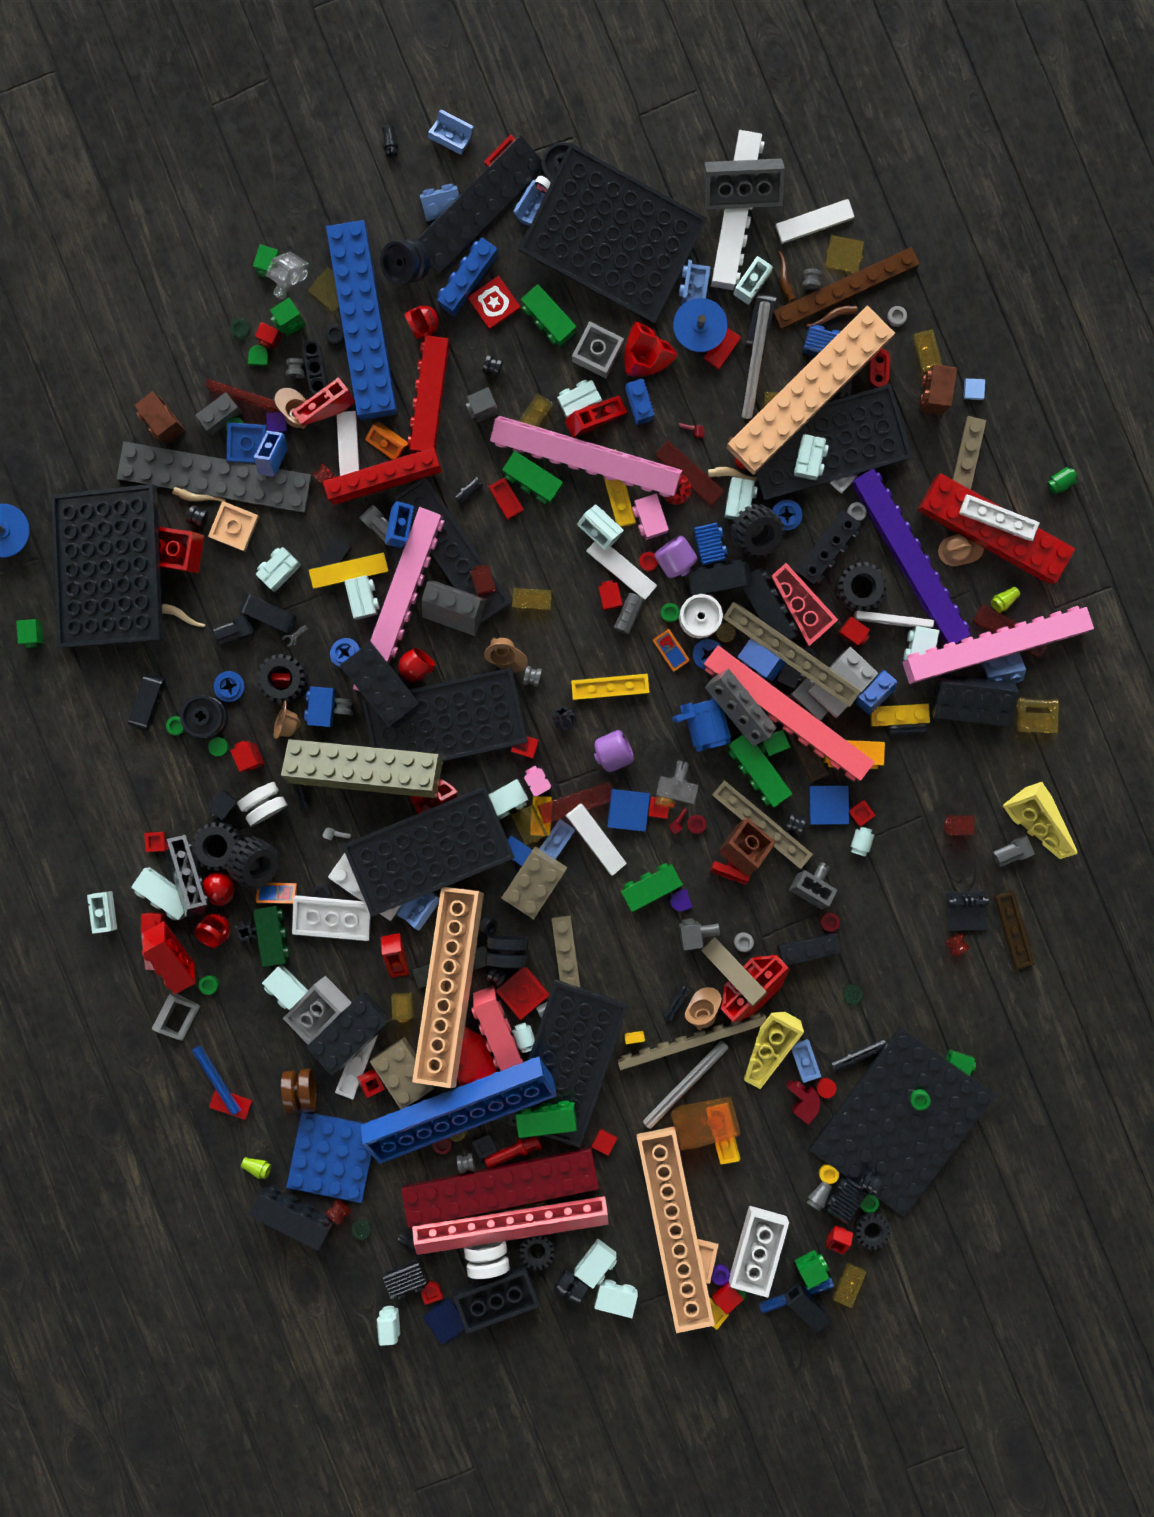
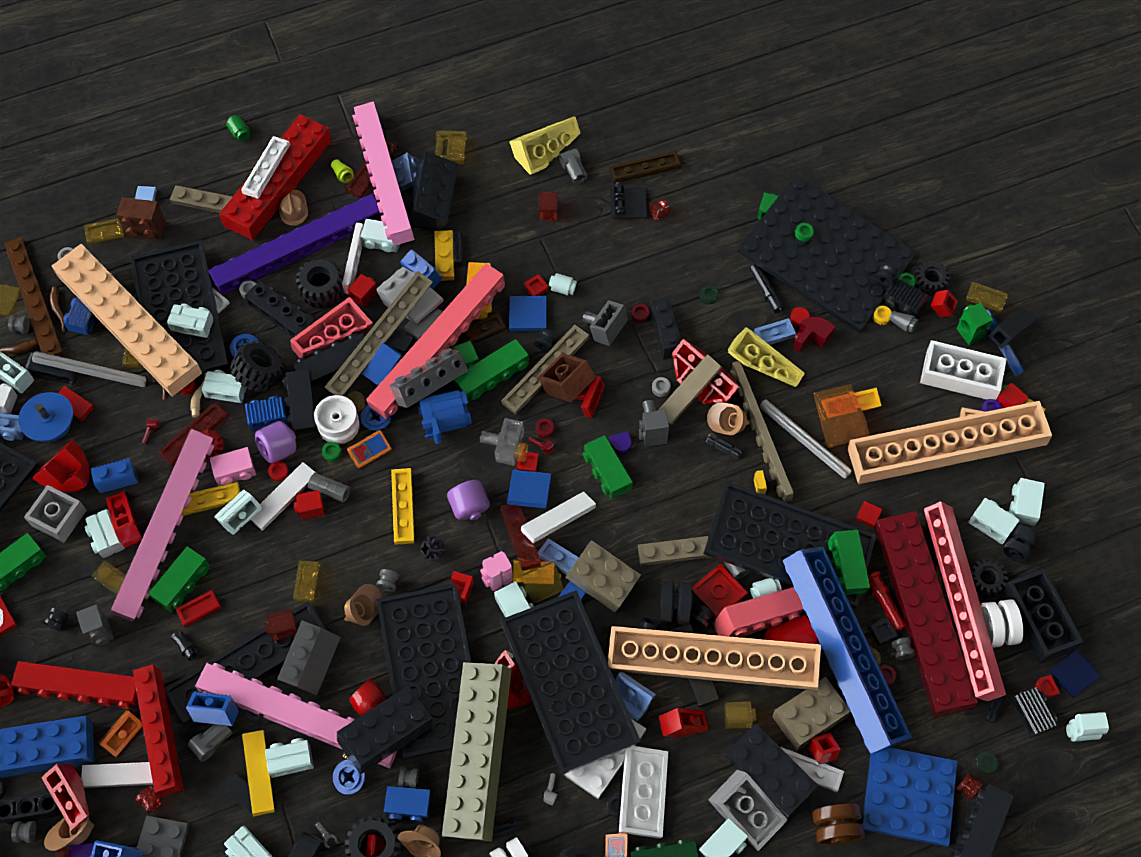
camera: 85 degrees left, 25 degrees down
red plate [869,349,890,388] -> none

